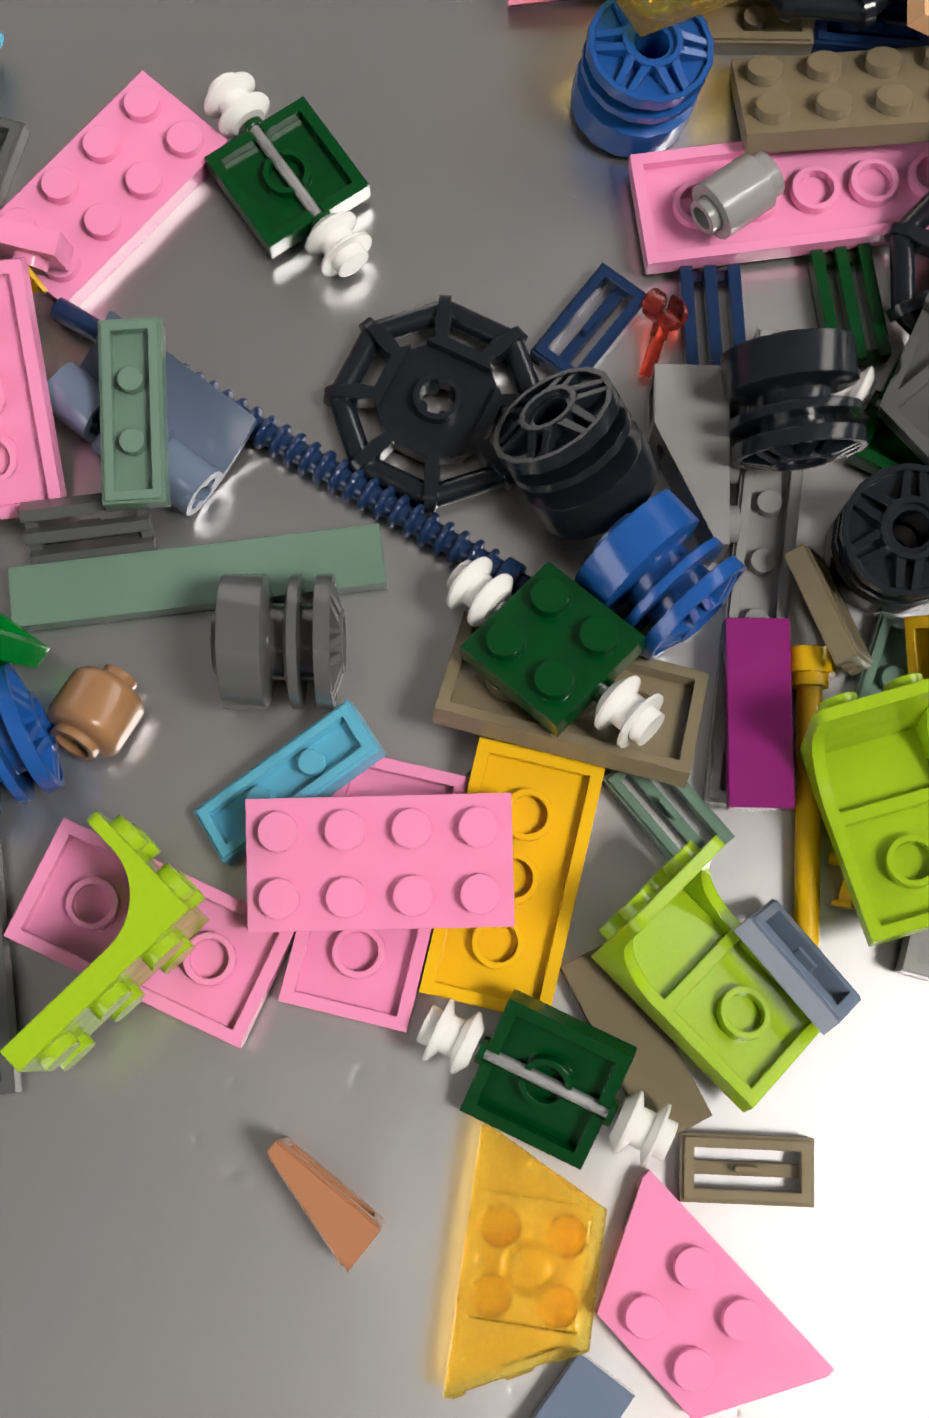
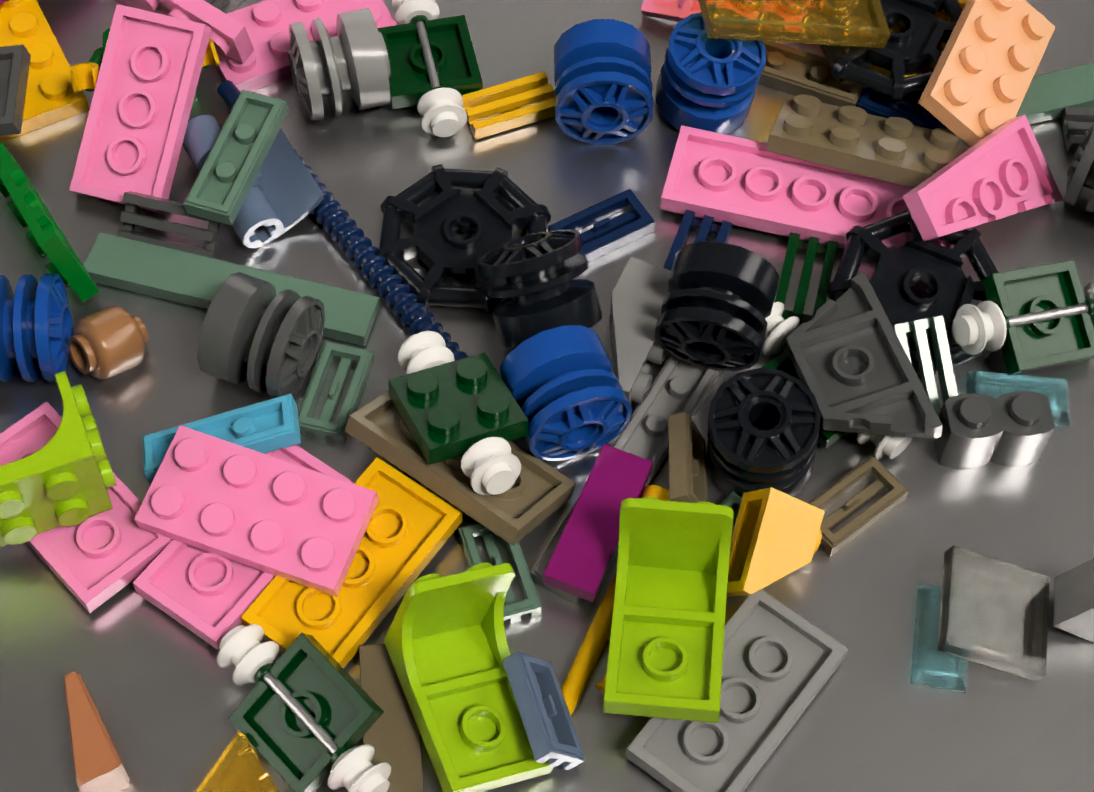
camera: 20 degrees right, 20 degrees down
clear red hand [639,288,689,378] -> none
light grey brick [690,151,785,239] -> none
none -> light grey wheel [288,8,391,121]
none -> sand green tile [298,341,374,445]
none -> yellow tile [462,71,555,140]
none -> blue wheel [554,19,654,144]

